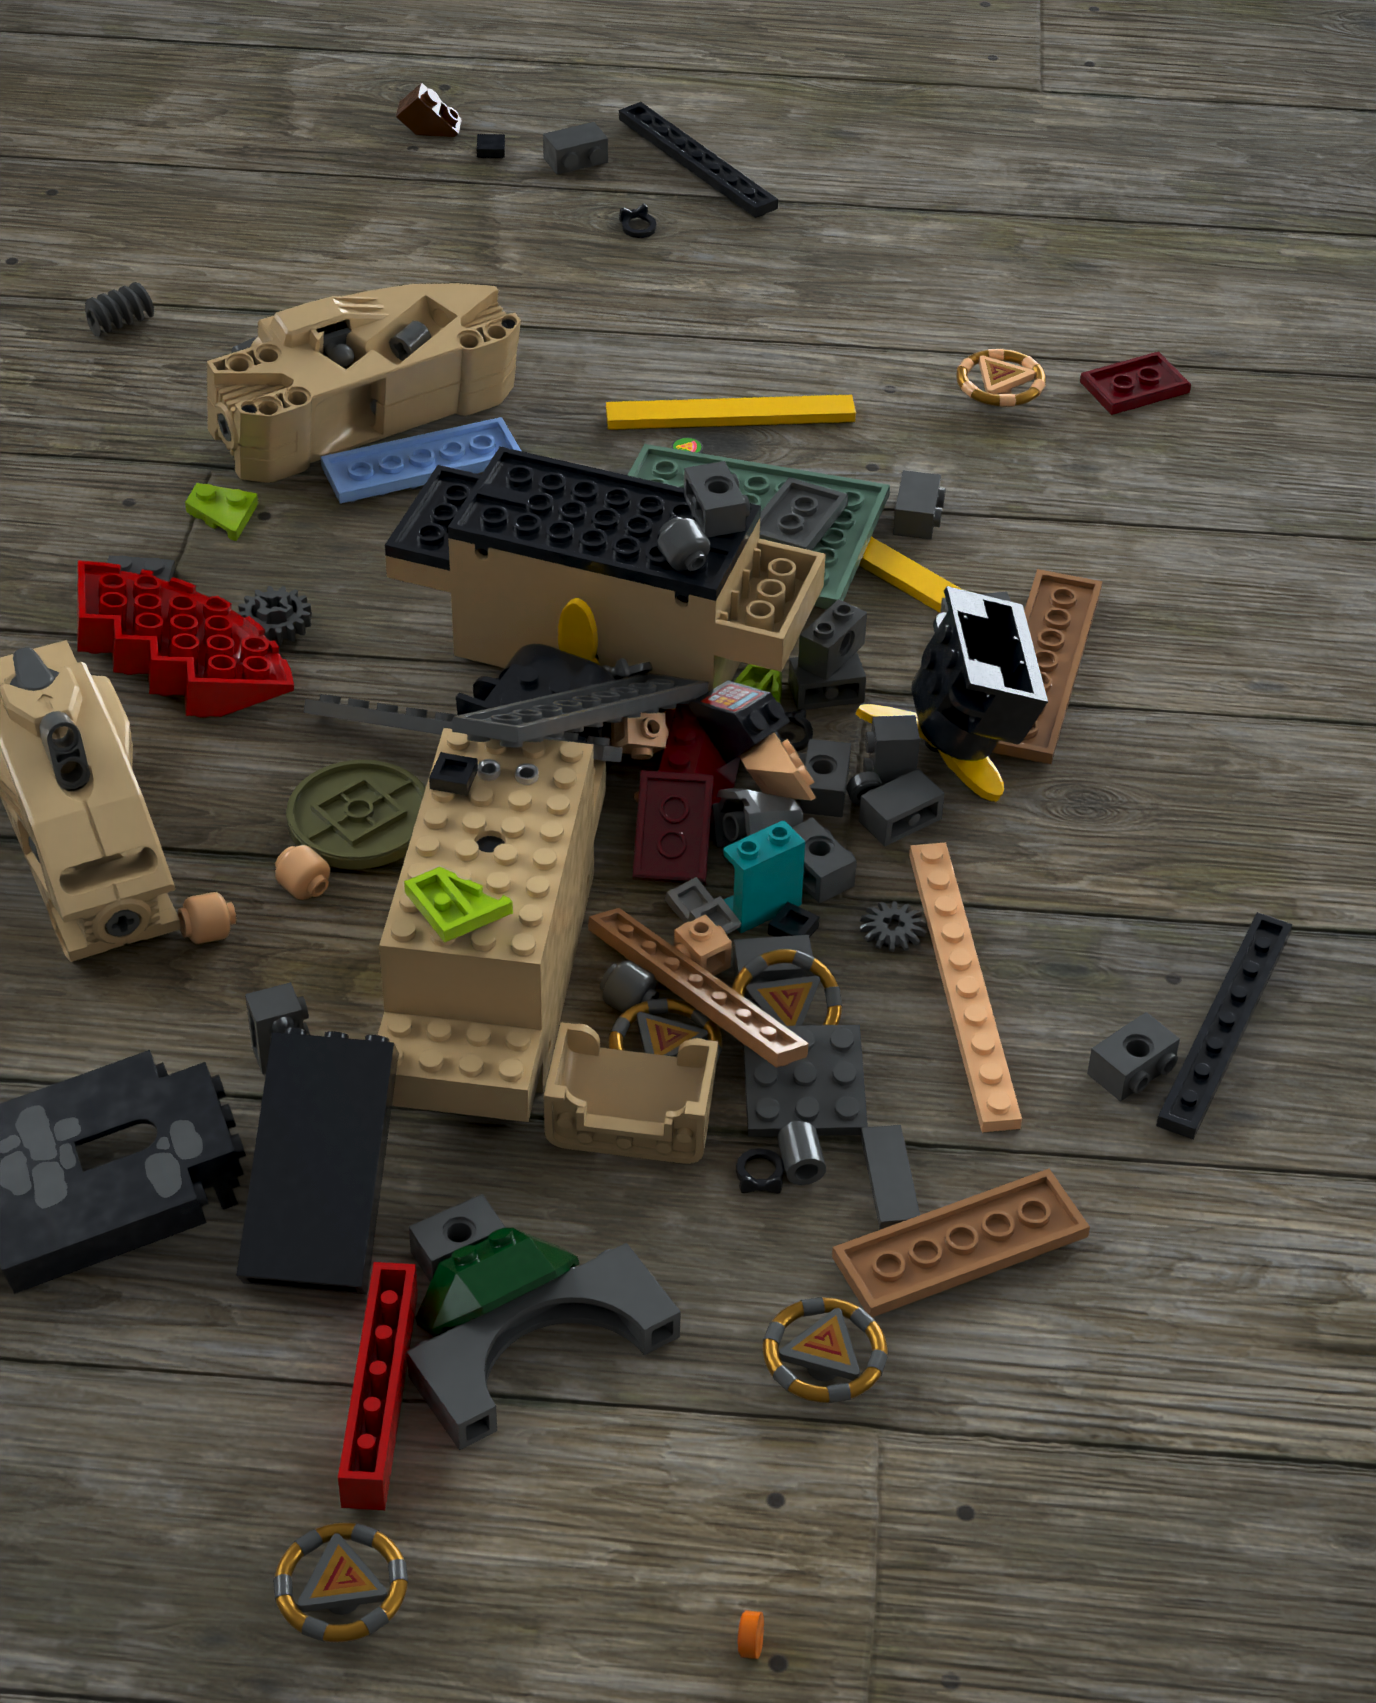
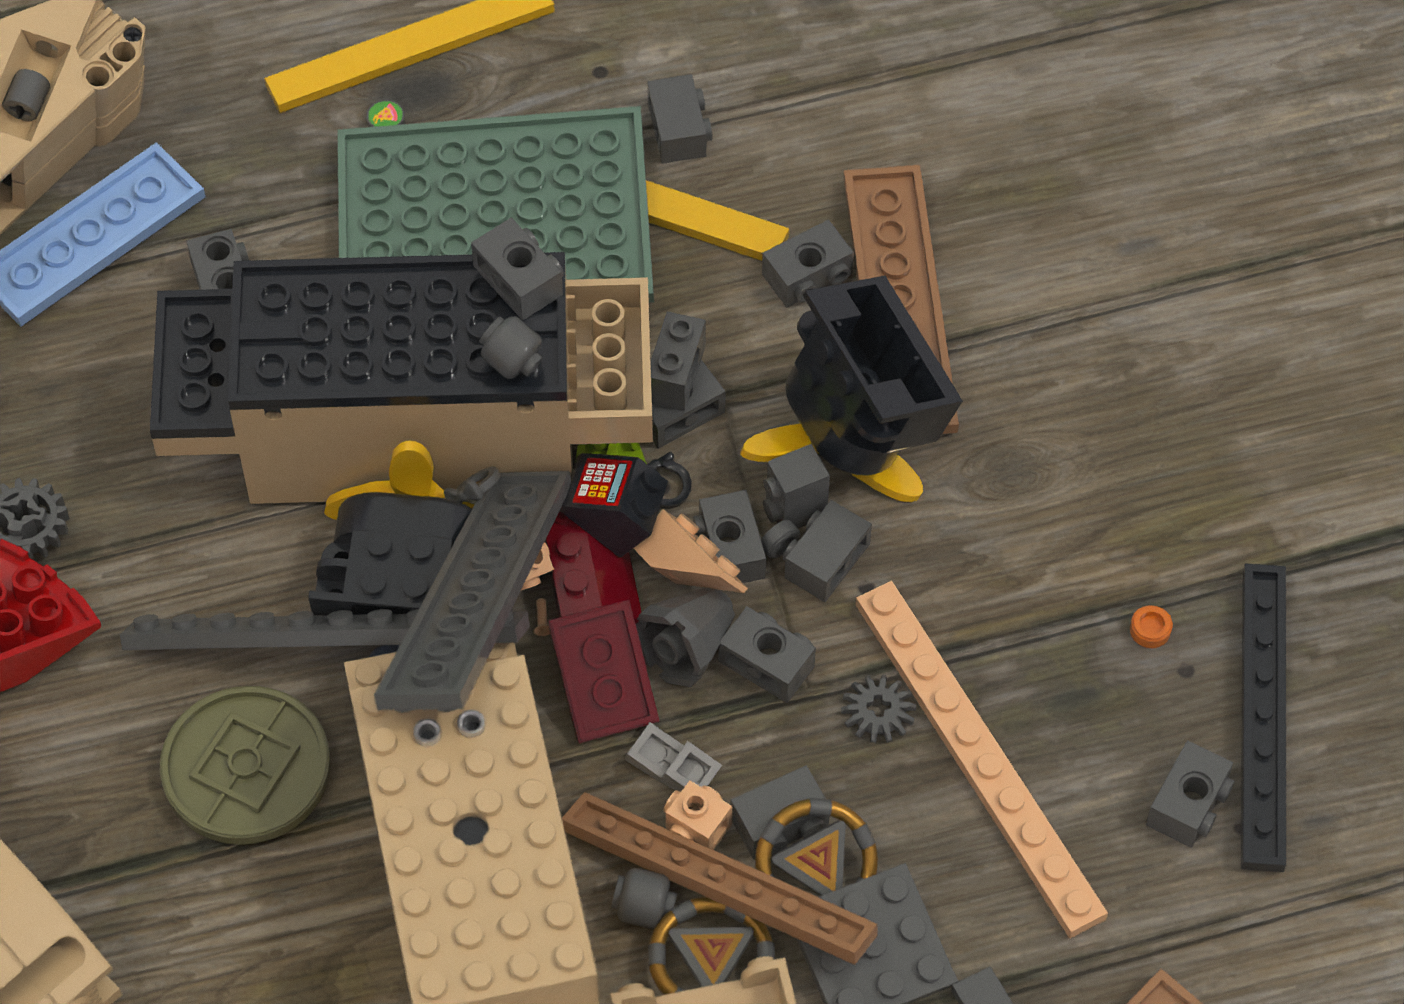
camera: 20 degrees left, 15 degrees up
light nougat head [178,892,236,944] -> none
light nougat head [275,845,330,900] -> none
lime wing [404,867,513,943] -> none
black tile [429,752,478,796] -> none
teal panel [723,821,806,933] -> none
dark grey plate [759,477,848,551] -> none
black tile [768,902,820,938] -> none
none -> orange tile [1130,605,1173,648]

